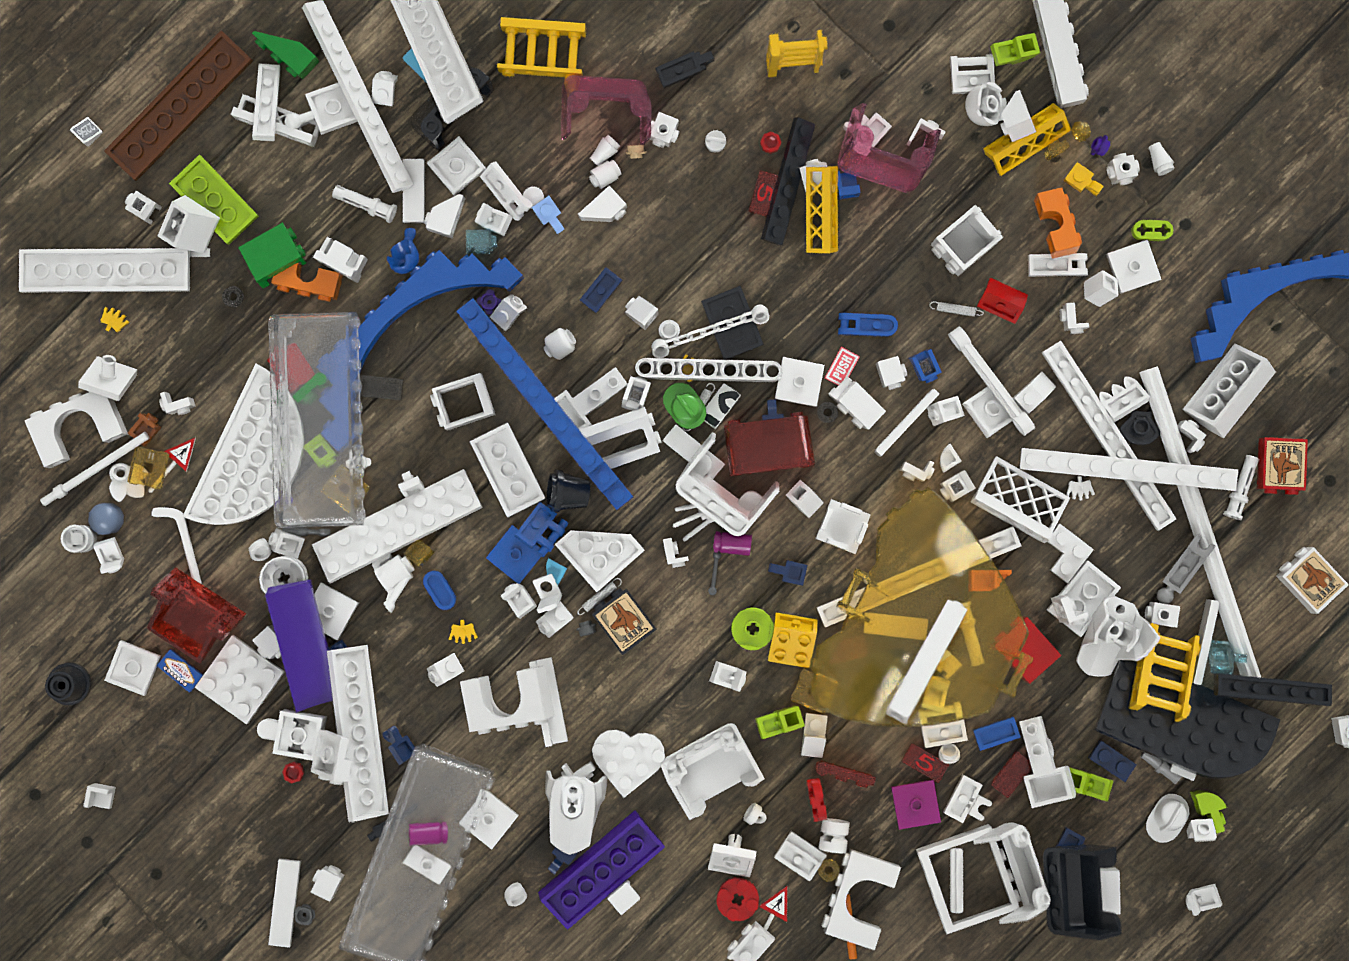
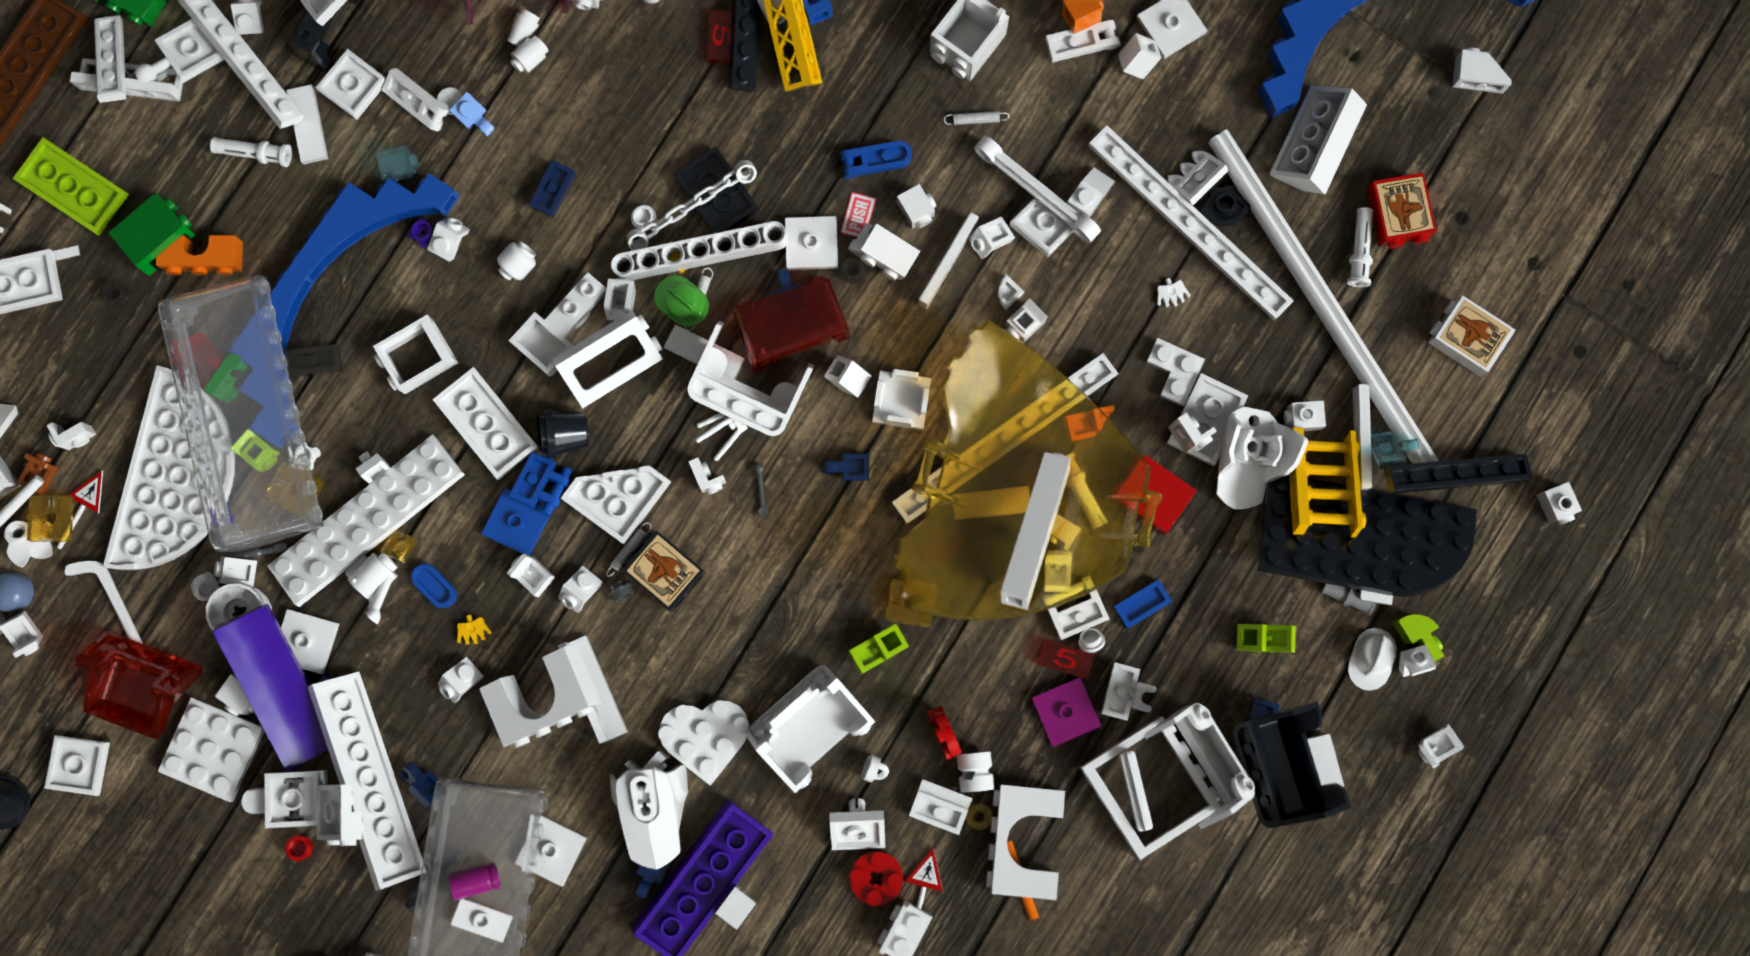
camera: 20 degrees left, 5 degrees down
white panel [84,783,116,809] -> none
tile [157,649,203,692] -> none
white slope [158,195,220,253] -> none
white panel [313,237,368,283] -> none
blue hair [387,228,419,274] -> none
white slope [424,194,465,238] -> none
blue arch [456,298,634,510] -> none
white bracket [475,203,513,236] -> none
white tile [504,882,527,906] -> none
white bracket [533,574,562,613] -> none
medium azure tile [546,558,567,585] -> none
white slope [578,186,627,222] -> none
tan plate [625,145,646,158] -> none
white slope [625,296,659,330] -> none
slope [704,383,741,429] -> none
white bracket [709,661,746,692] -> none
magenta piece [713,531,752,556] -> none
lime plate [731,607,774,650] -> none
yellow bracket [768,612,818,668] -> none
white slope [801,713,827,758] -> none
clear red plate [815,761,876,788] -> none
white bracket [900,461,935,482] -> none
blue window [908,349,941,383] -> none
white fence [970,456,1070,543] -> none
red panel [977,278,1028,324] -> none
clear red tile [990,751,1032,798] -> none
white plate [1019,448,1238,491] -> none
white plate [1019,716,1076,808] -> none
white bracket [1060,303,1089,334] -> none
dark blue plate [1088,740,1137,782] -> none
light grey plate [1157,534,1215,604] -> none
white bracket [1178,420,1206,453] -> none

